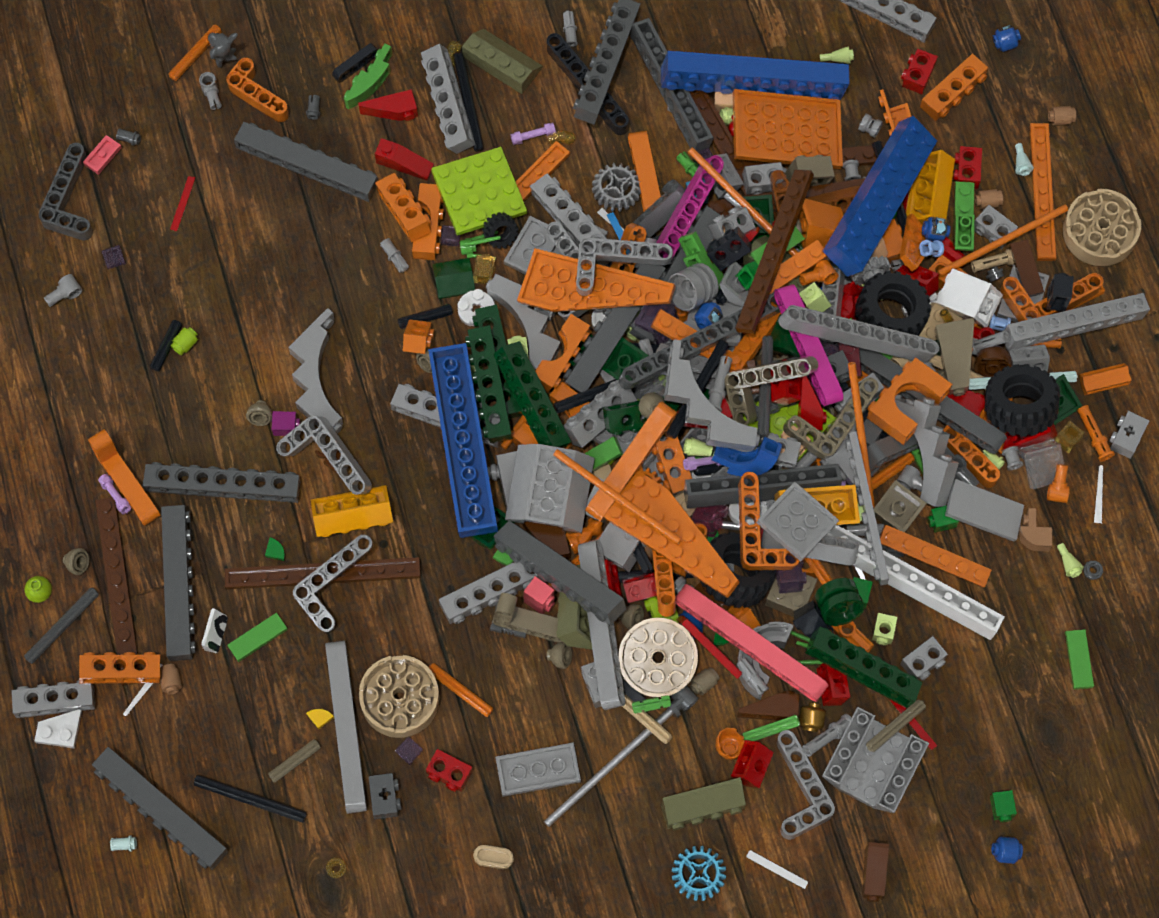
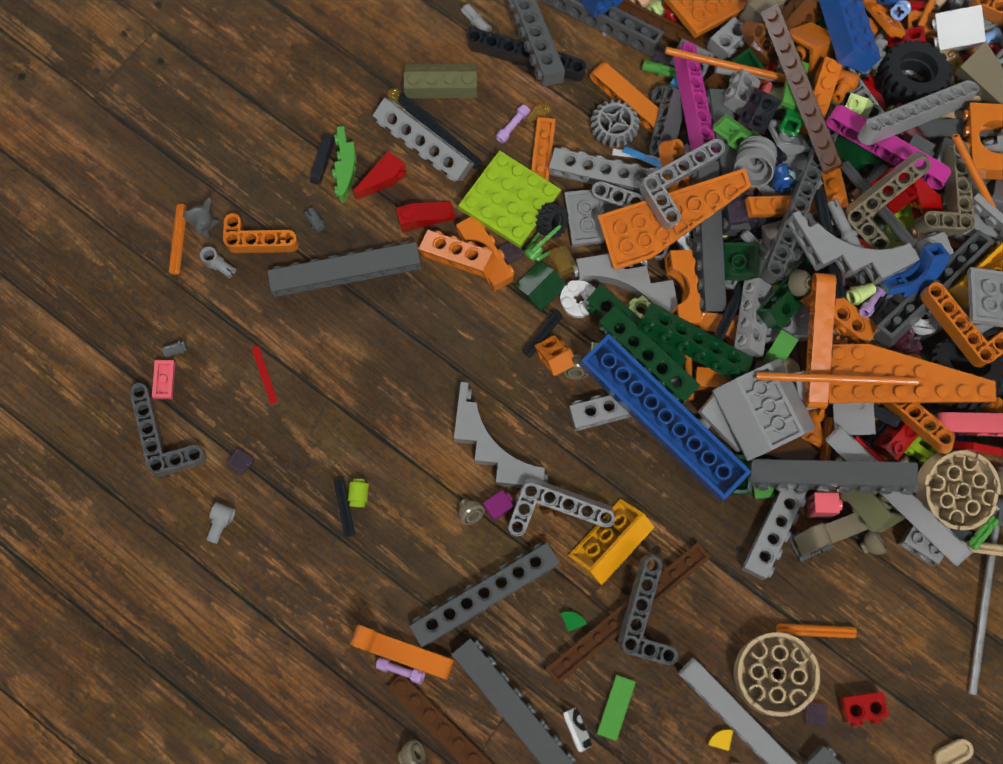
camera: 35 degrees left, 5 degrees up
light grey axle [380,238,409,273] -> none
light grey tile [495,743,581,797] -> none

